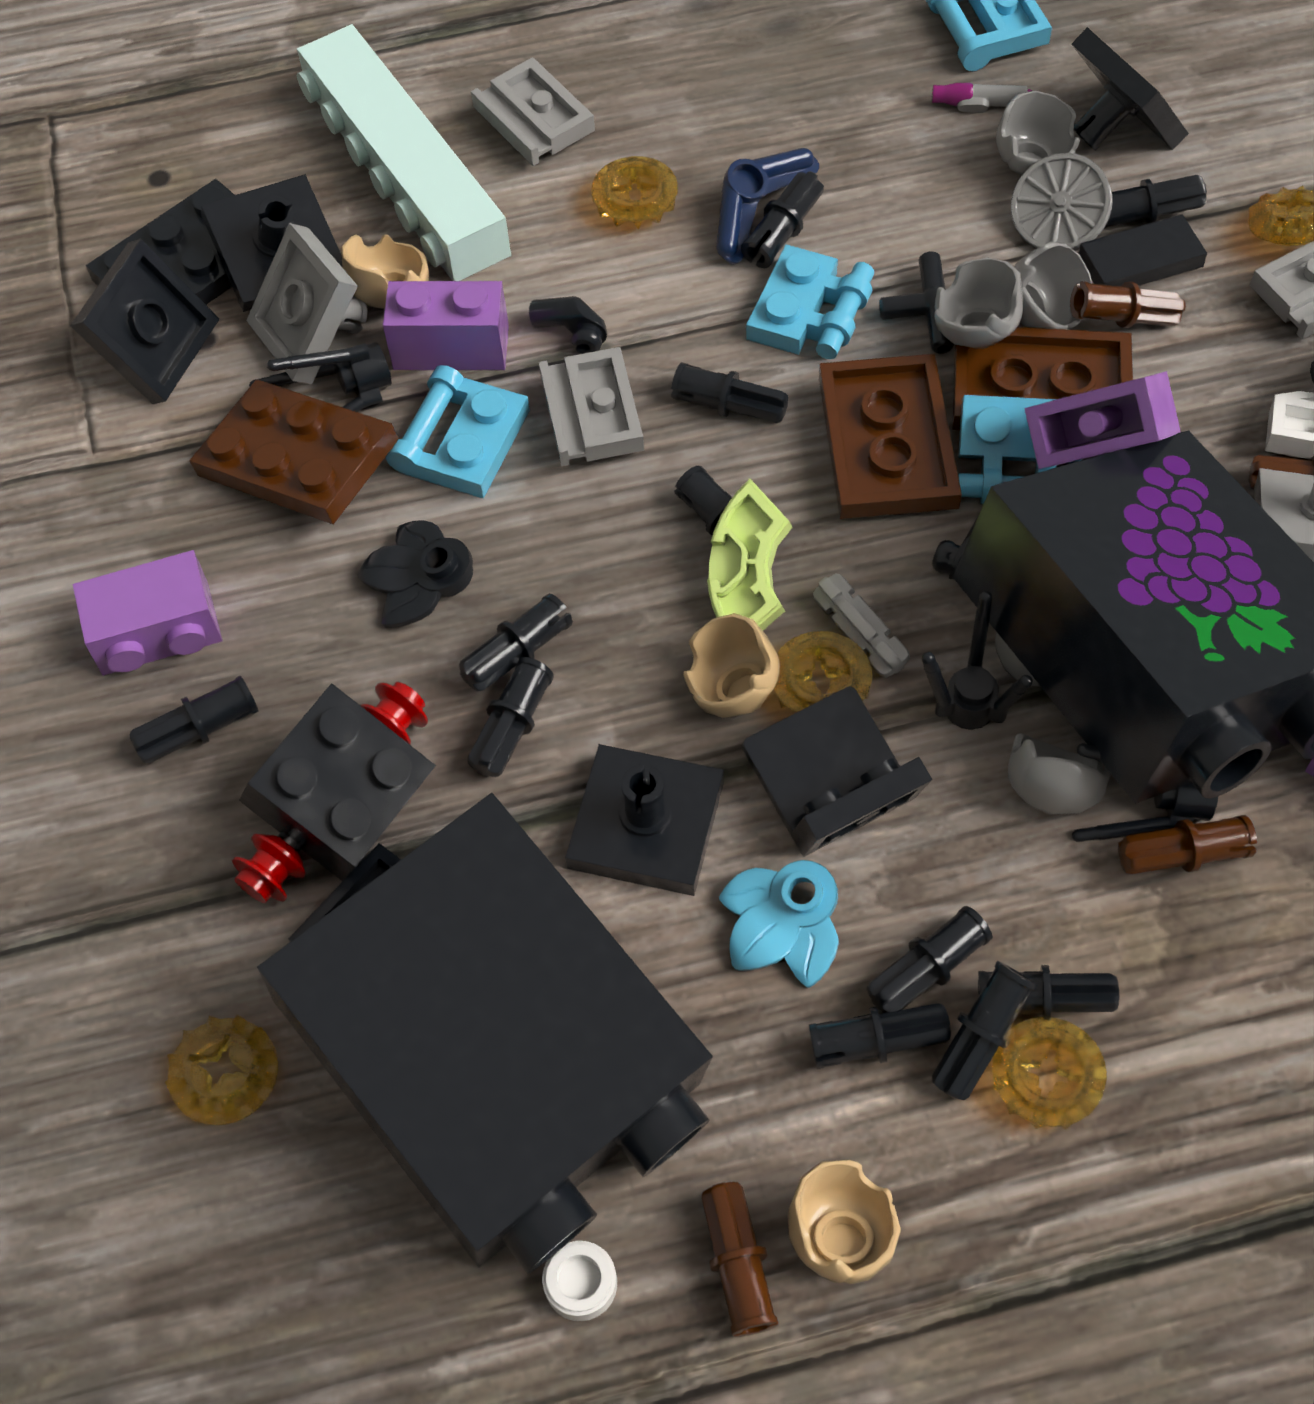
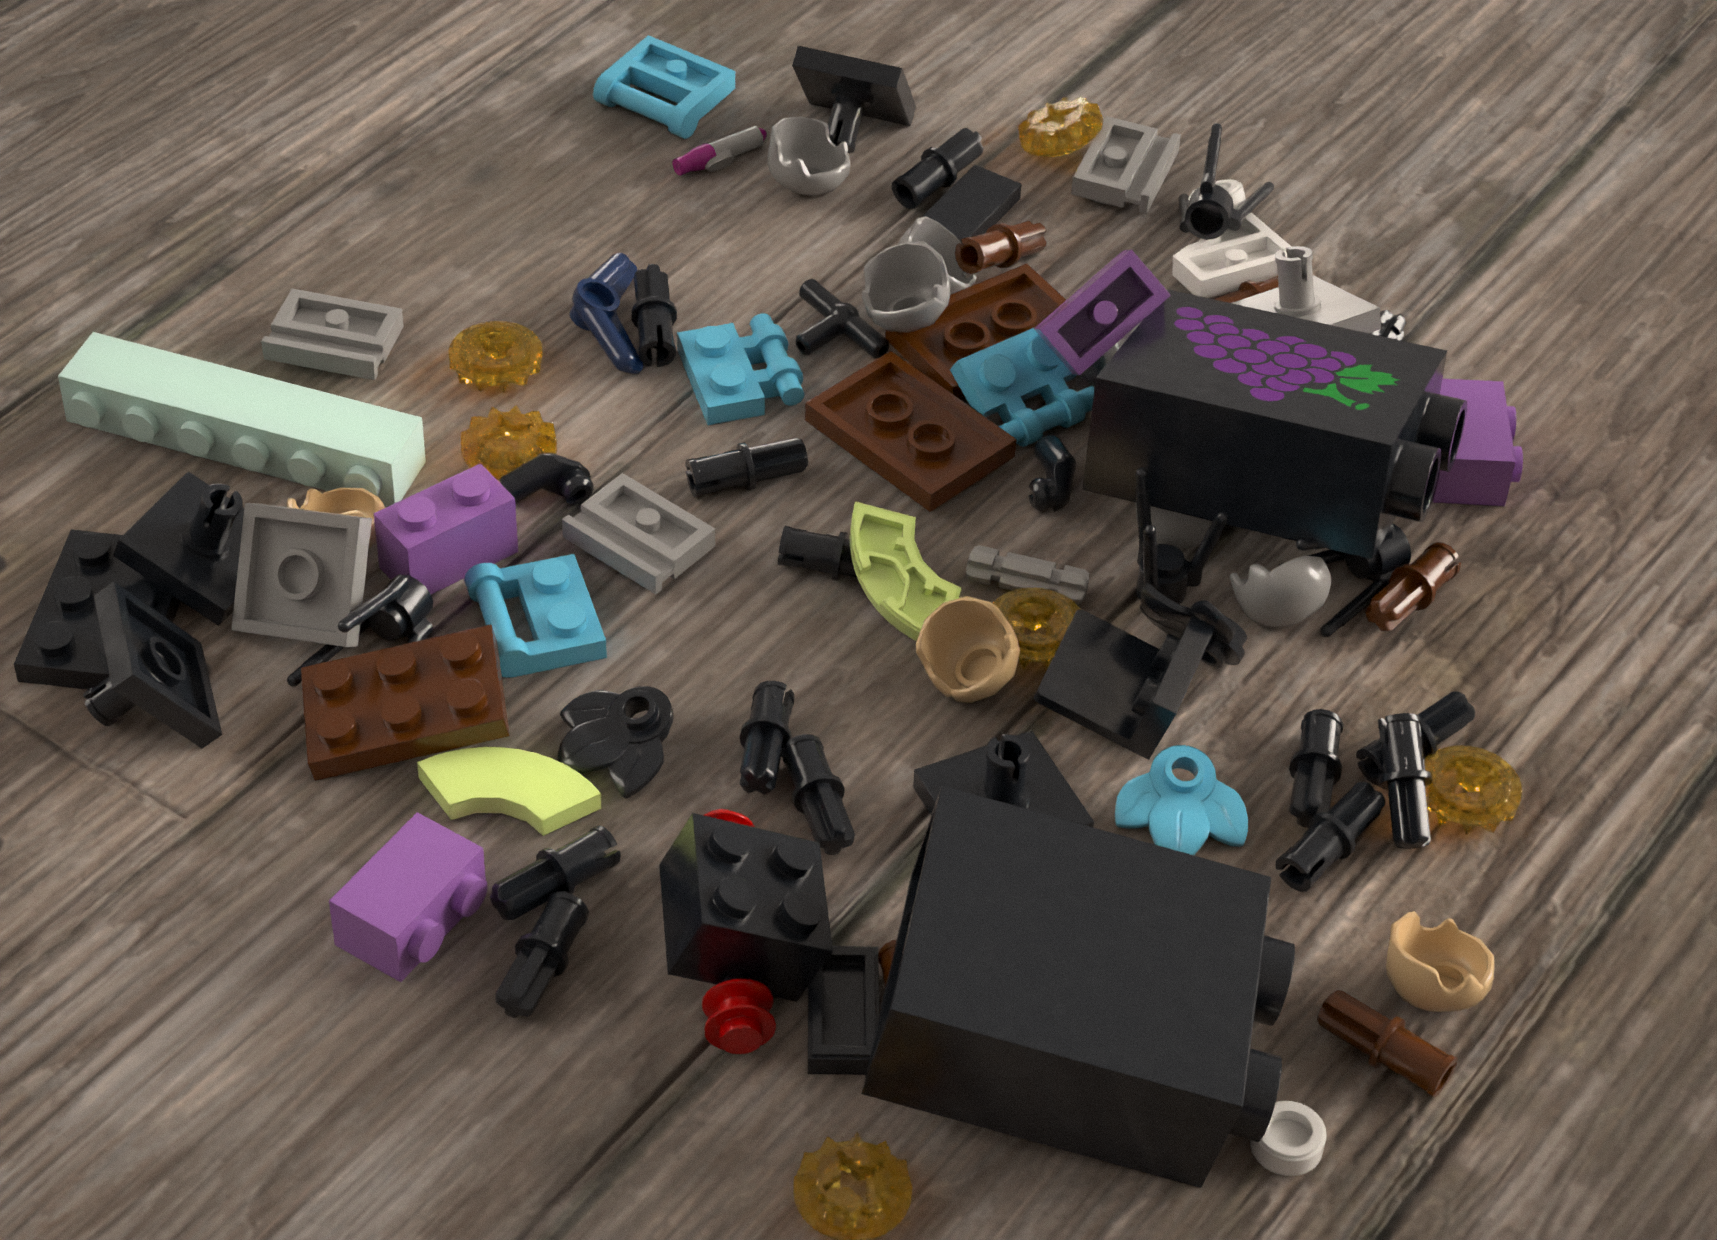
camera: 45 degrees left, 15 degrees down
light grey wheel [1011,153,1113,251] -> none
none -> yellowish green tile [417,747,601,836]
none -> clear yellow gear [461,405,557,480]
none -> black axle [490,825,621,920]
none -> black plate [1140,583,1247,668]

